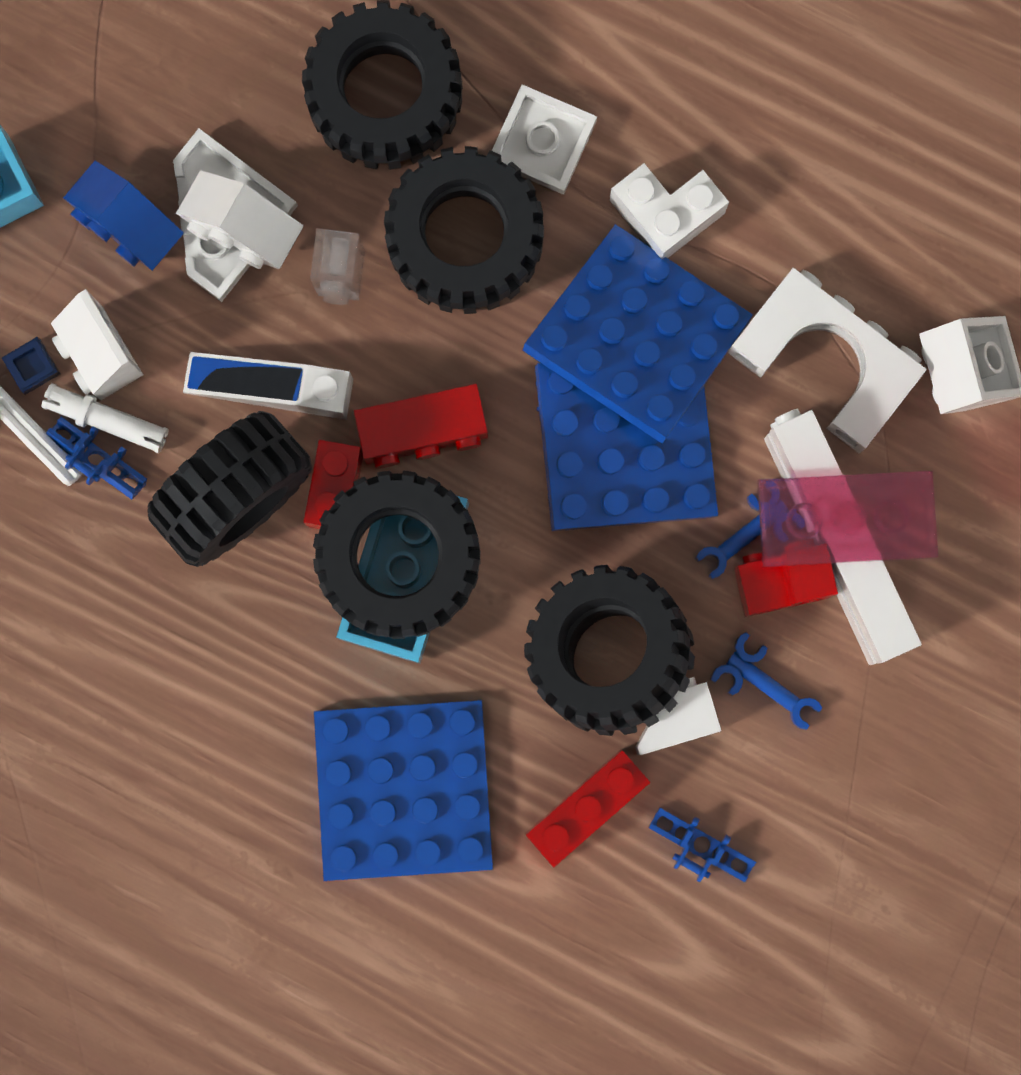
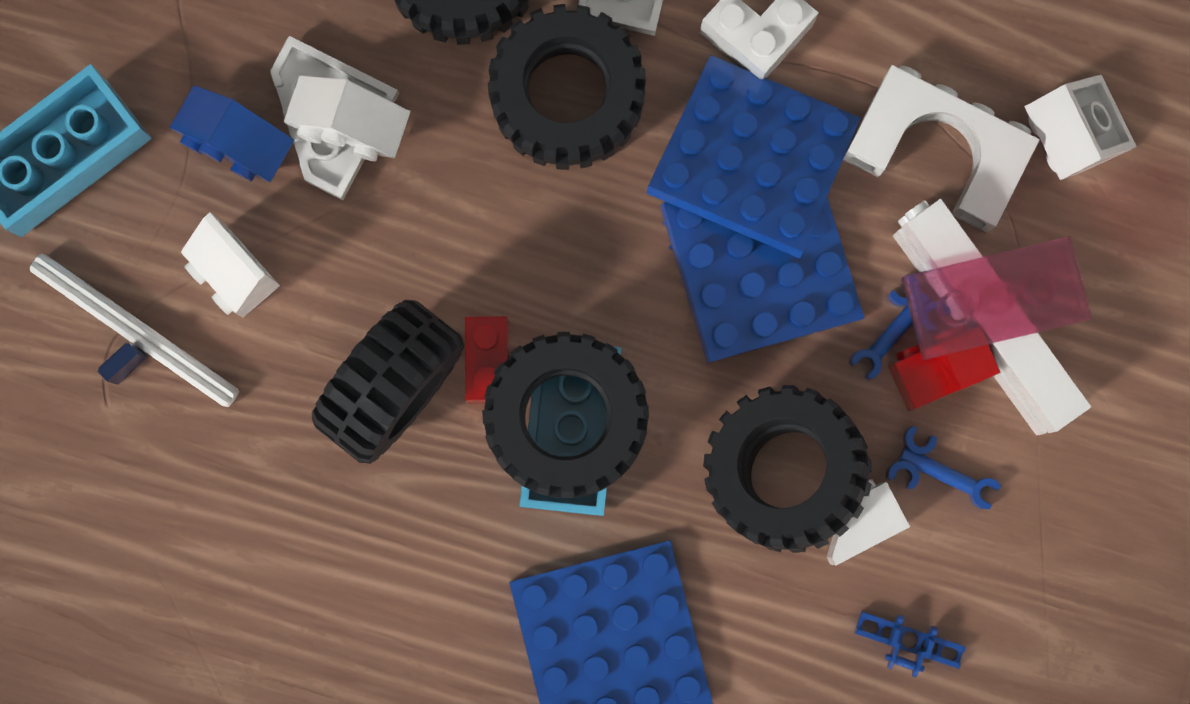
camera: 15 degrees left, 0 degrees up
dark blue tile [2,337,61,395] -> none
white pin [42,383,169,454] -> none
blue piece [46,417,147,500] -> none
slope [183,352,353,420] -> none
clear brick [310,228,365,305] -> none
red brick [354,384,488,469] -> none
red brick [525,750,651,868] -> none

